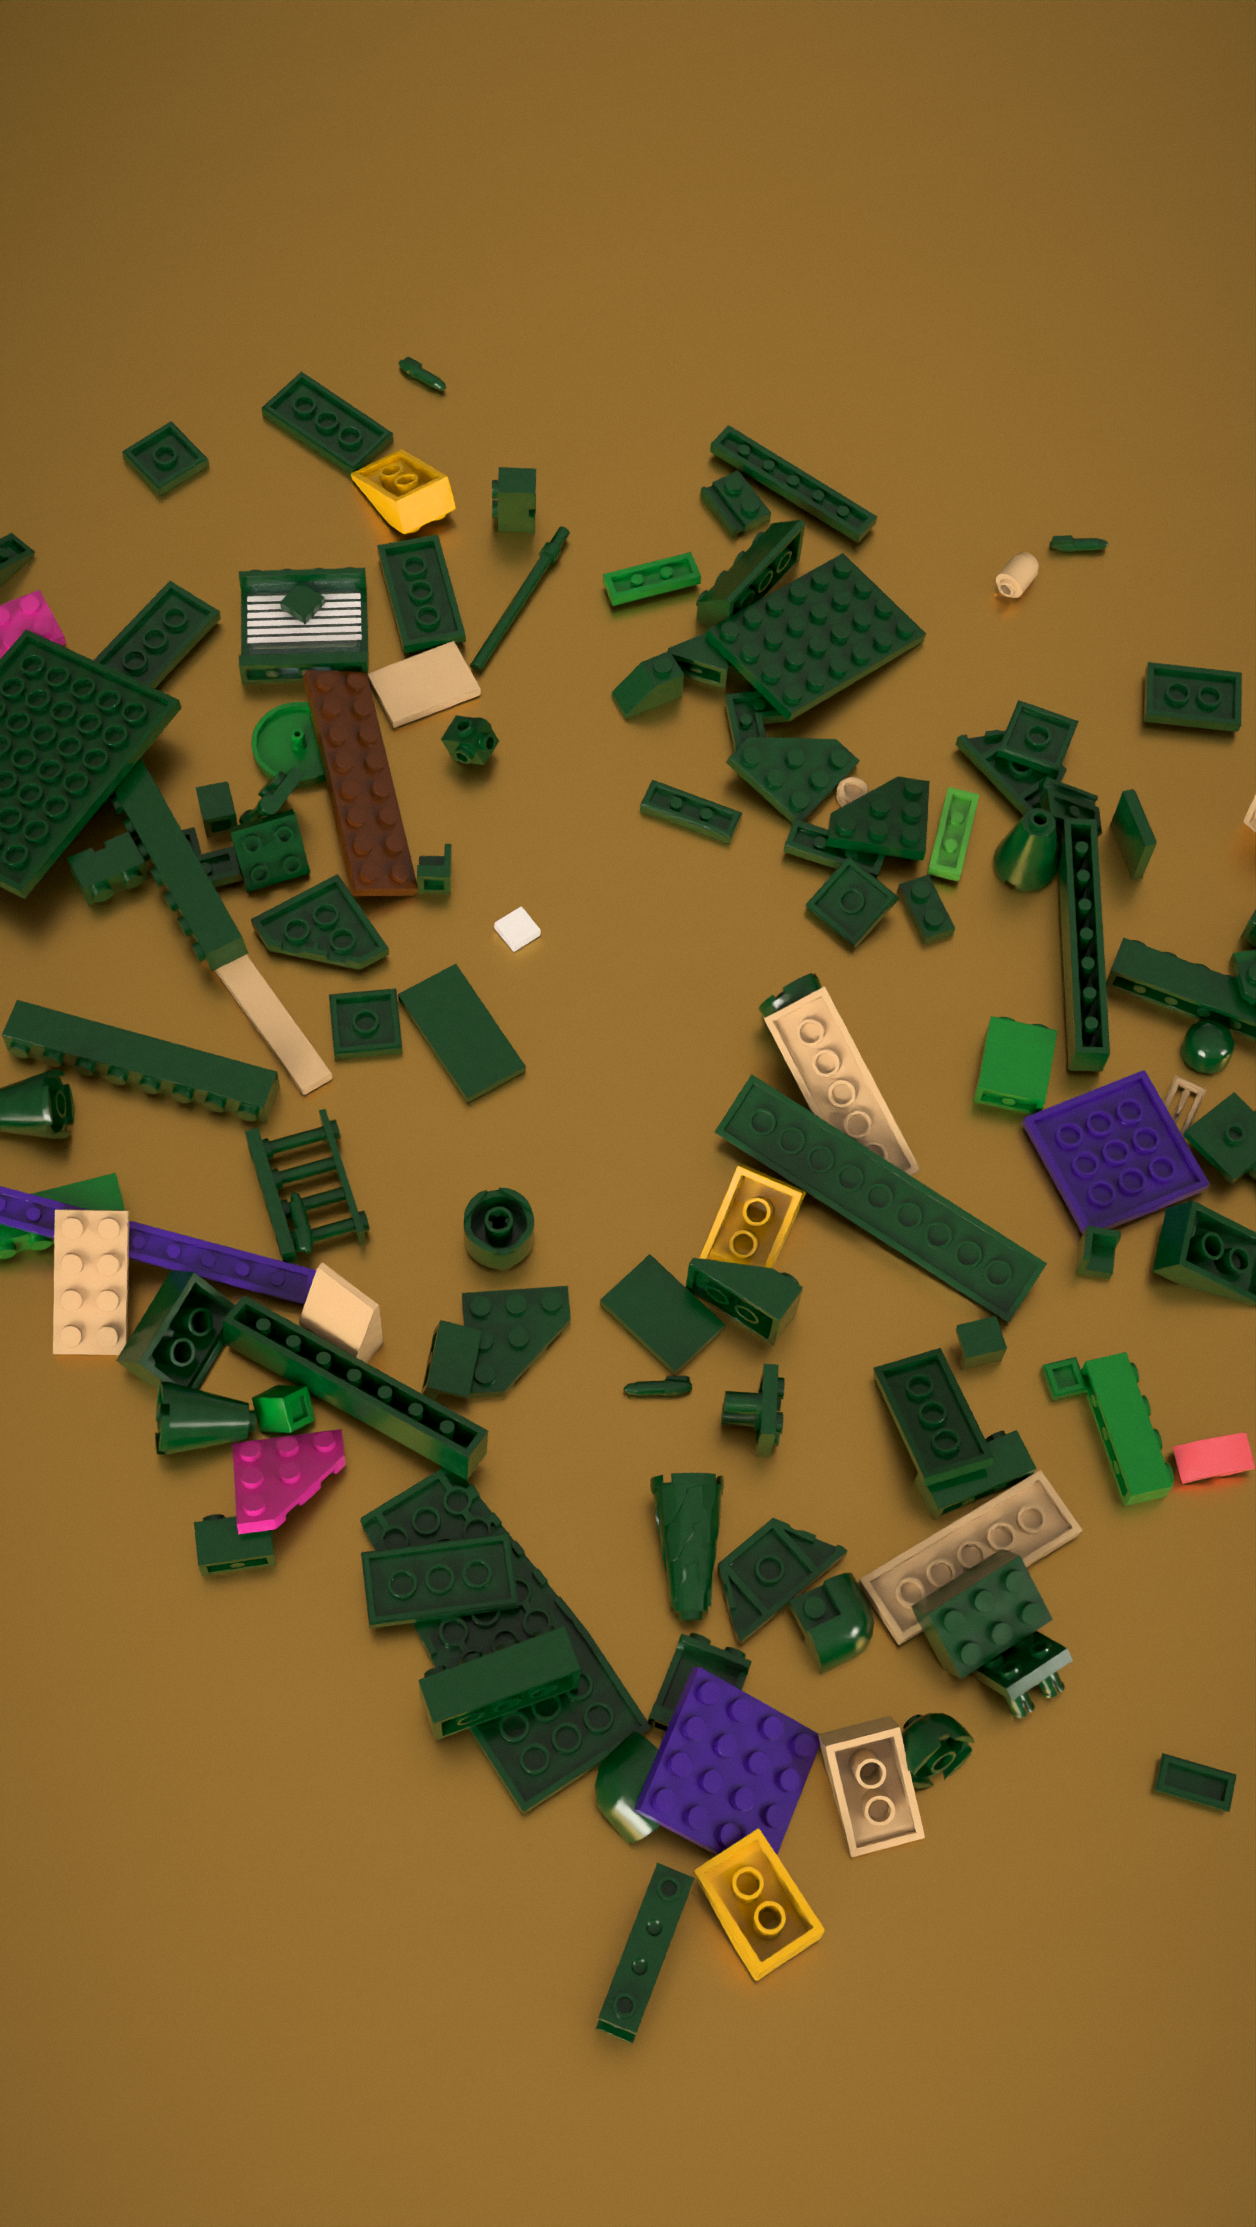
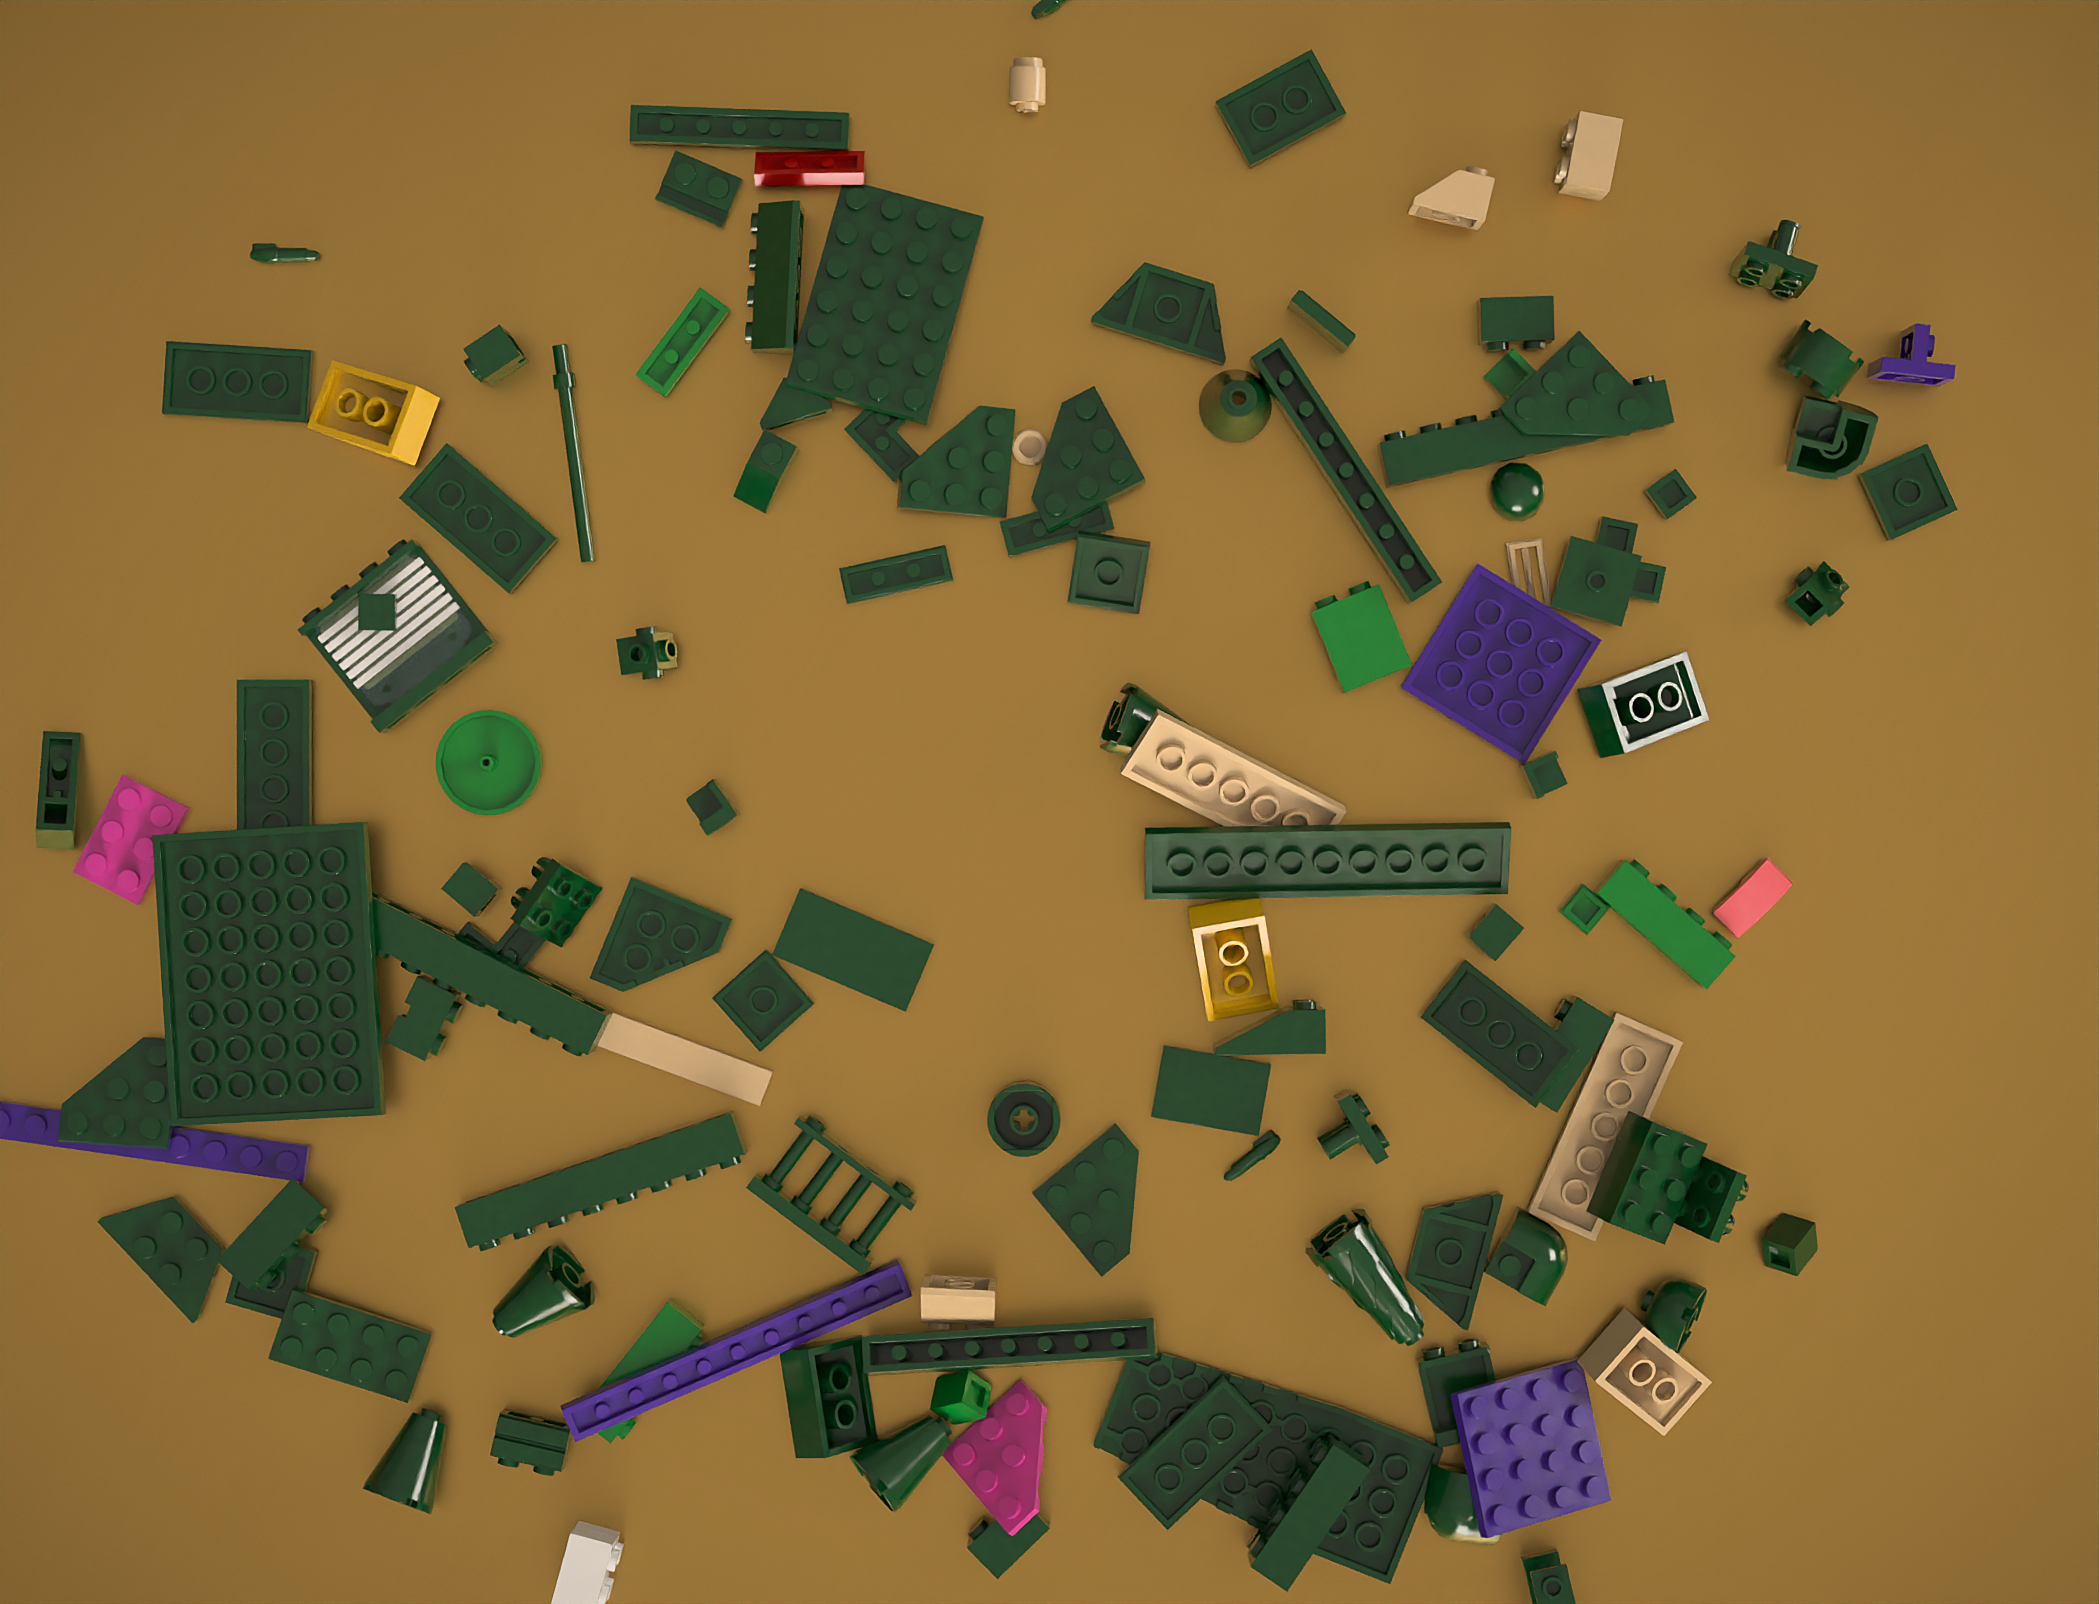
camera: 25 degrees left, 25 degrees up
tan plate [53,1209,130,1355] -> none
dark green tile [122,421,209,496] -> none
dark green plate [239,766,305,824] -> none
dark green piece [289,1192,313,1253] -> none
reddish brown plate [303,670,418,896] -> none
tan tile [367,641,481,729] -> none
dark green panel [421,1320,482,1400] -> none
white tile [494,906,541,952] -> none
yellow slope [693,1828,825,1981] -> none
dark green plate [897,875,955,945] -> none
bright green plate [927,787,980,882] -> none
dark green tile [996,700,1079,777] -> none
dark green plate [1038,777,1102,837] -> none
dark green tile [1154,1753,1236,1812] -> none
none -> red plate [754,151,865,187]
none -> dark green panel [1762,1213,1818,1276]

